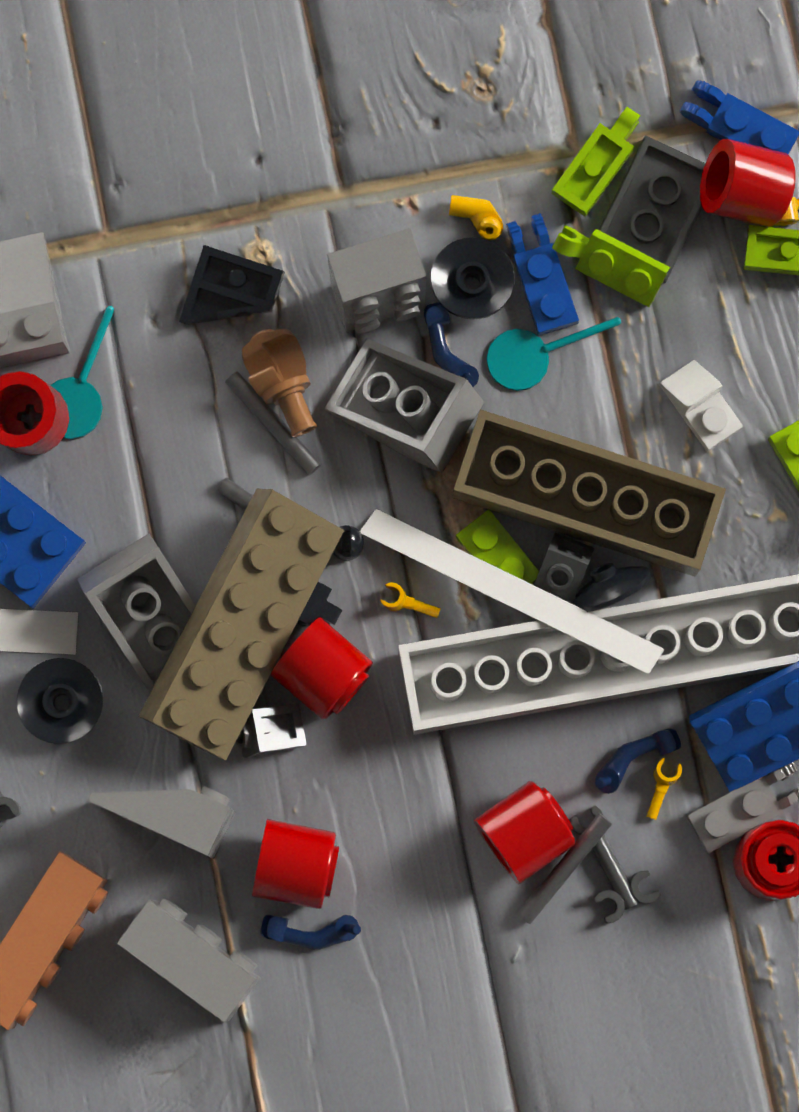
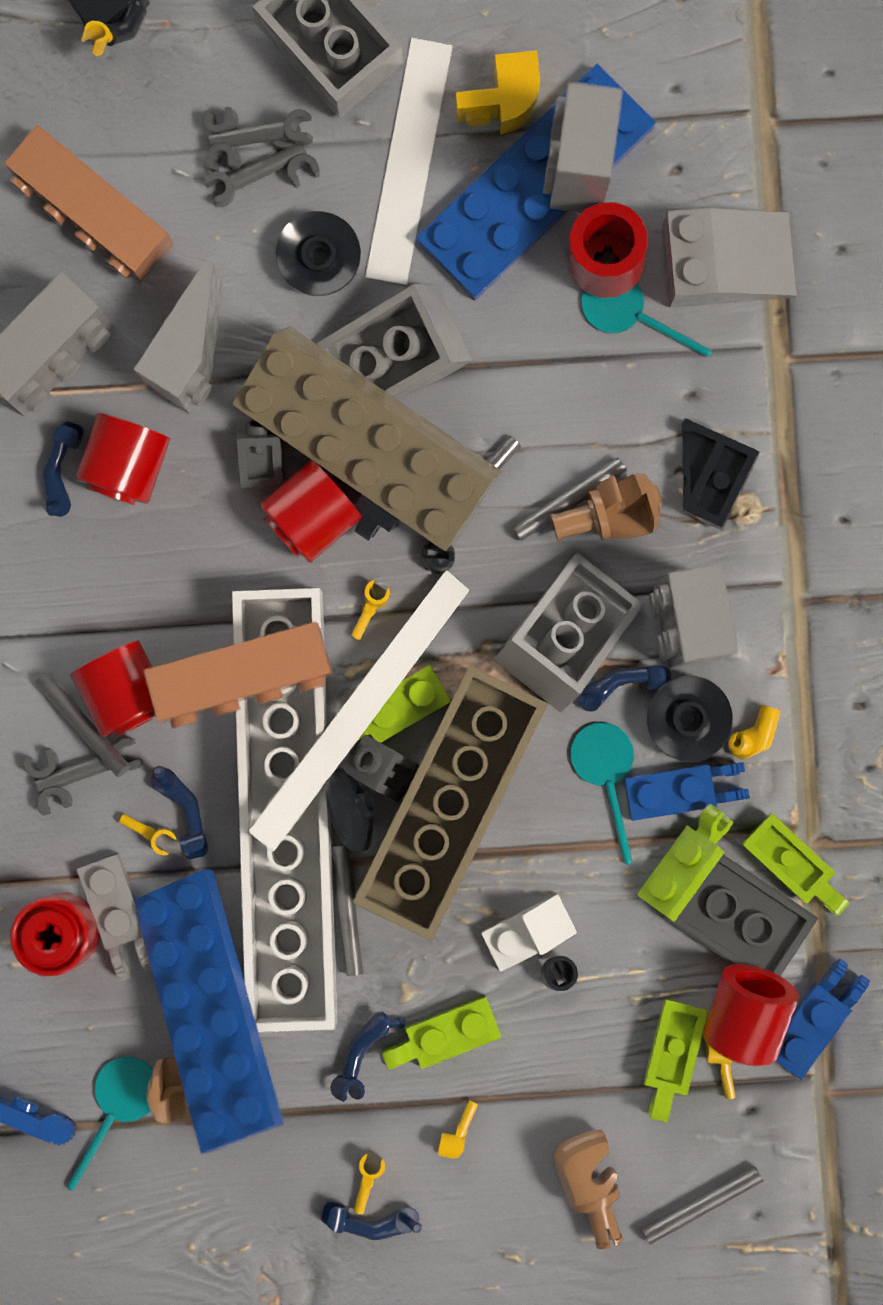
camera: 95 degrees right, 5 degrees up
none -> nougat brick [144,621,333,728]
none -> flat silver bar [331,845,364,976]
none -> black hinge [541,956,578,991]

